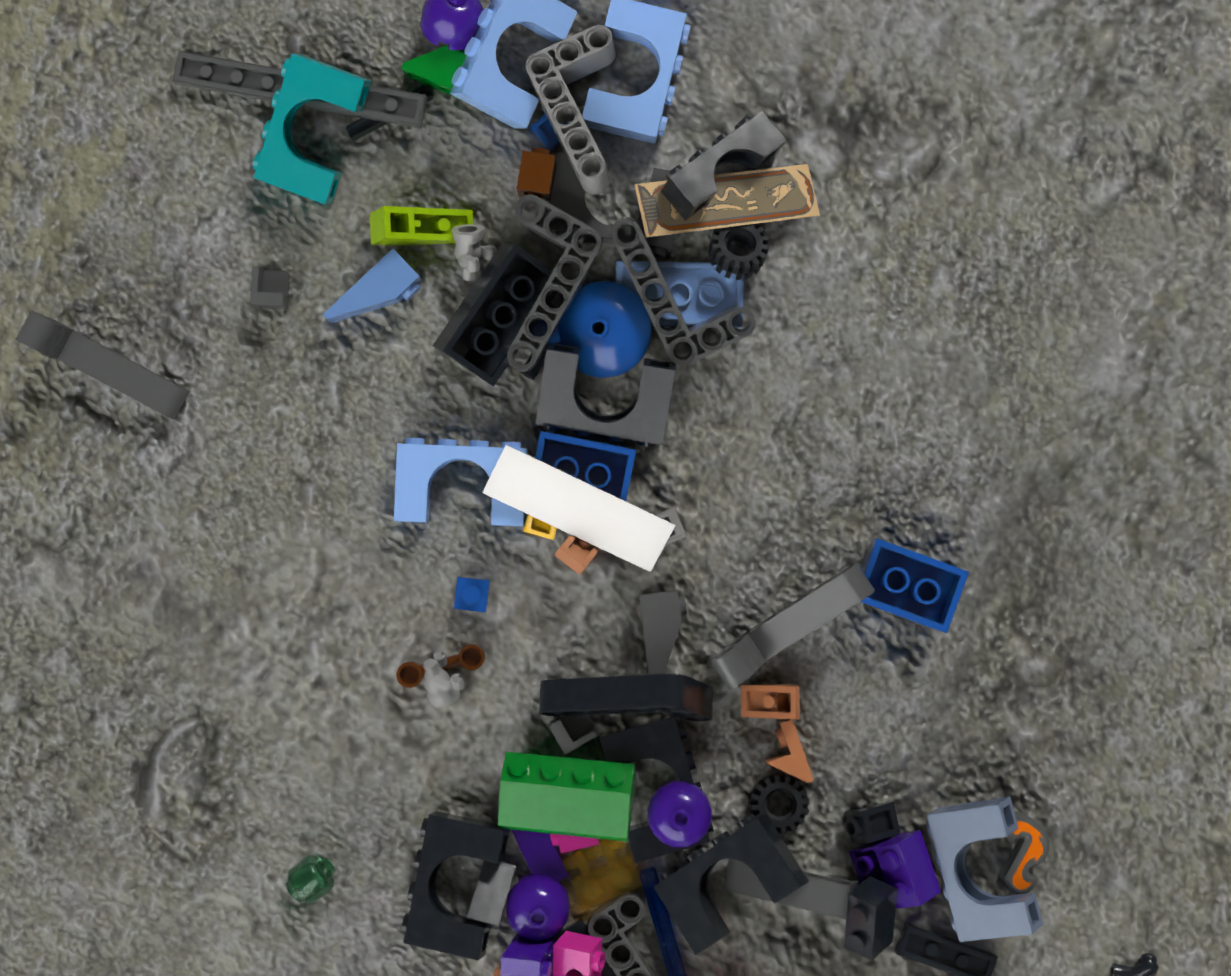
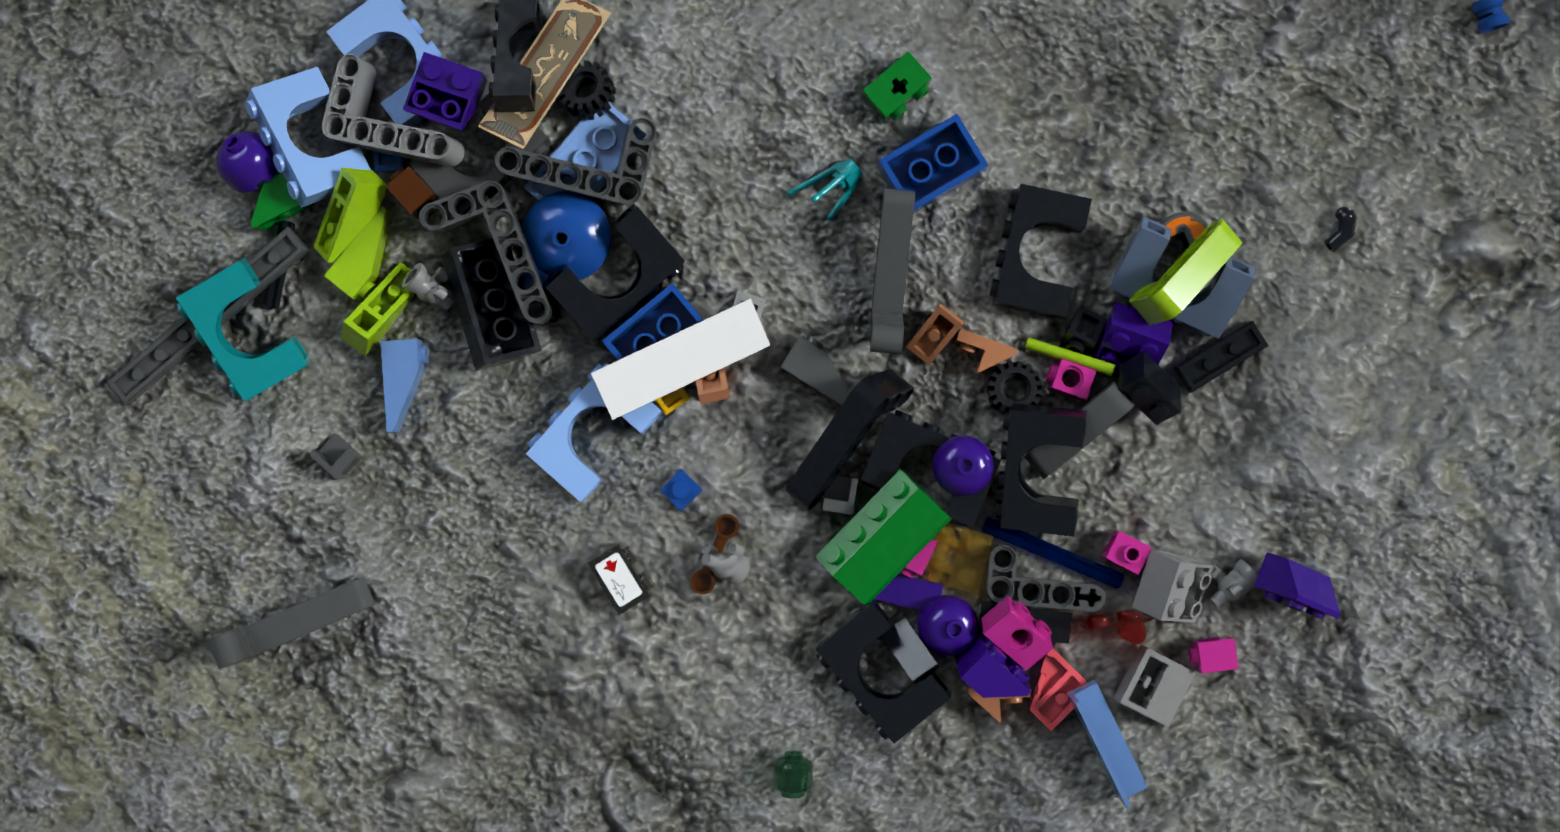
camera: 45 degrees left, 0 degrees up
none -> lime slope [314,167,387,263]
none -> lime slope [324,205,392,301]
none -> dark purple slope [403,52,488,131]
none -> brick [587,543,653,615]
none -> teal plant [787,158,863,220]
none -> green brick [861,51,932,123]
none -> black arch [989,184,1092,320]
none -> lime bar [1025,338,1116,376]
none -> dark pink brick [1046,359,1096,401]
none -> lime beam [1129,218,1242,325]

